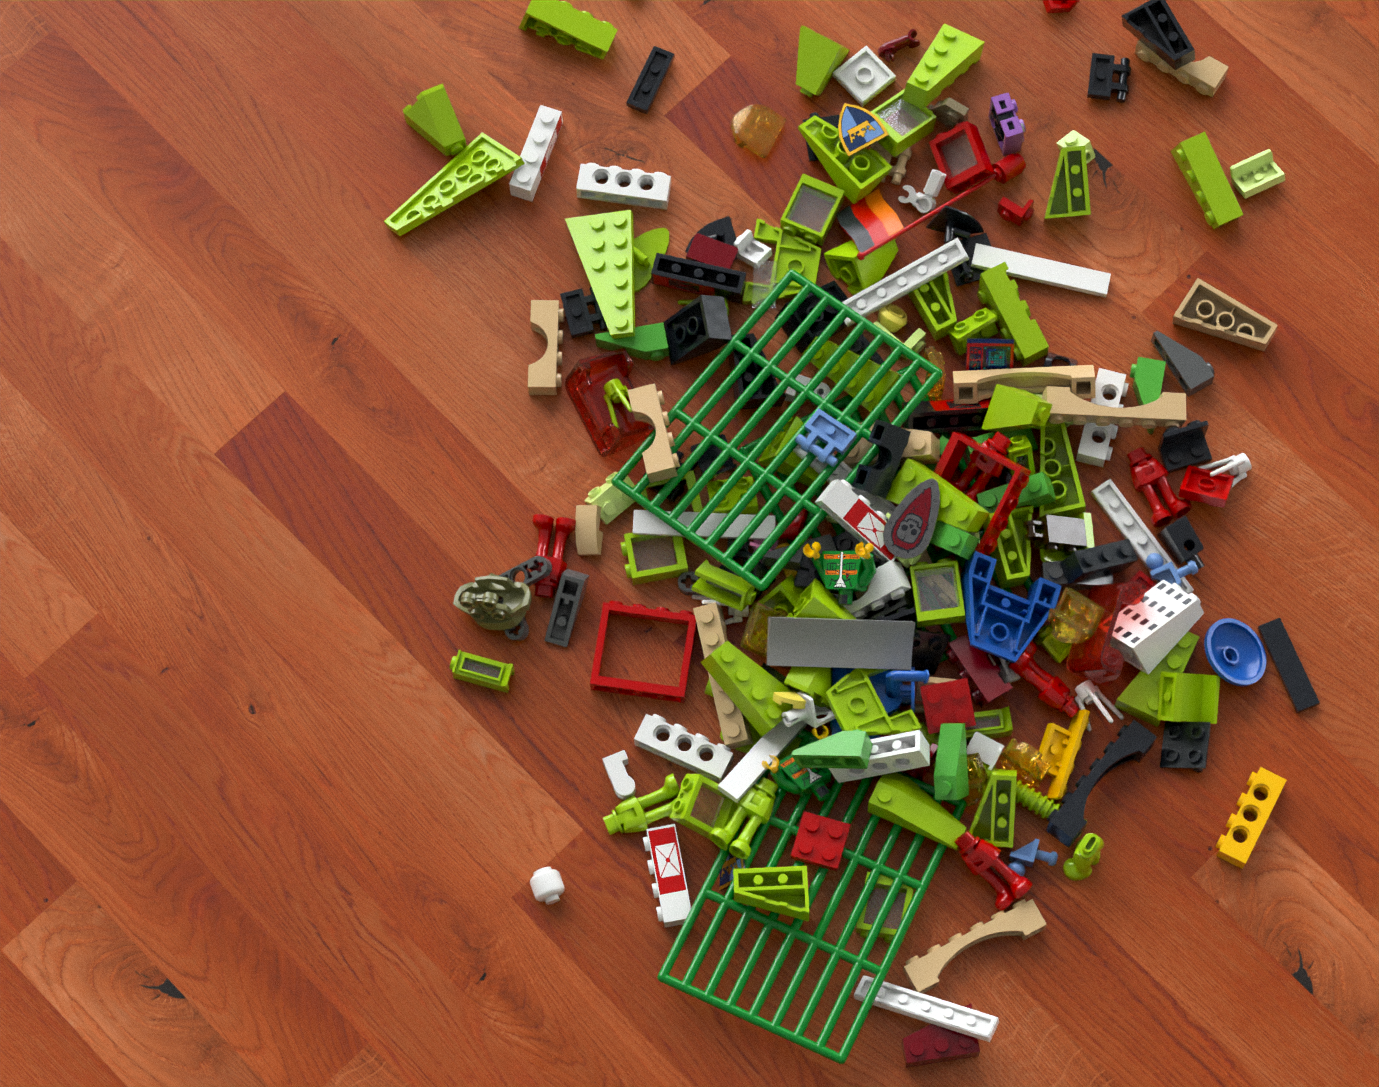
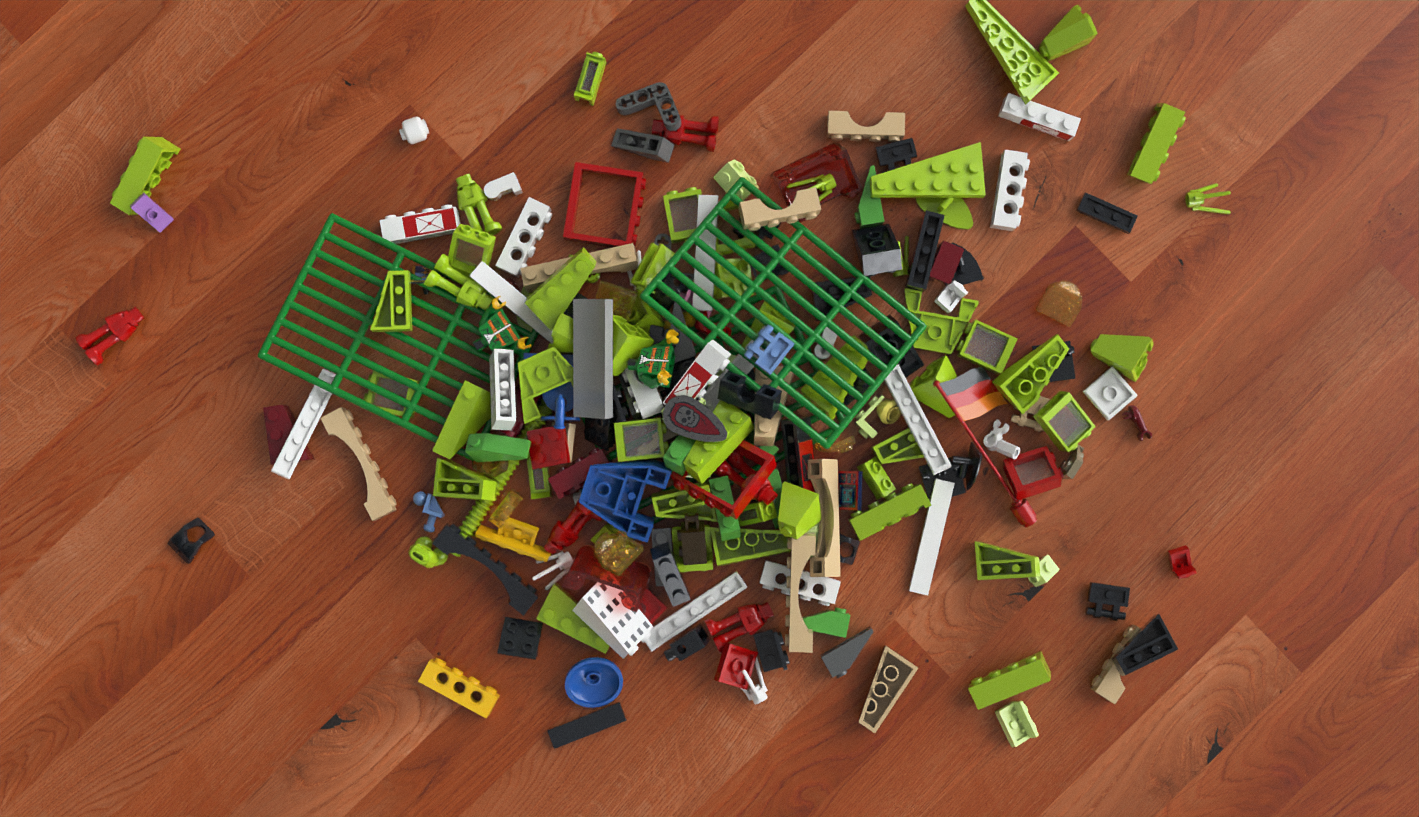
camera: 90 degrees right, 15 degrees up
olive piece [453,573,532,630] -> none
tan slope [575,505,603,556] -> none
clear slope [752,260,777,308] -> none
light yellow tile [772,692,806,709] -> none
white bracket [782,691,836,728] -> none
red plate [790,811,851,872] -> none
slope [792,729,873,769] -> none
shield [838,104,889,157] -> none
lime wedge [902,23,985,109] -> none
red piece [954,830,1033,911] -> none
white bracket [967,732,1004,771] -> none
medium lavender piece [988,93,1026,156] -> none
red bracket [997,196,1035,226] -> none
medium blue piece [1146,553,1198,588] -> none
lime panel [1157,672,1220,724] -> none

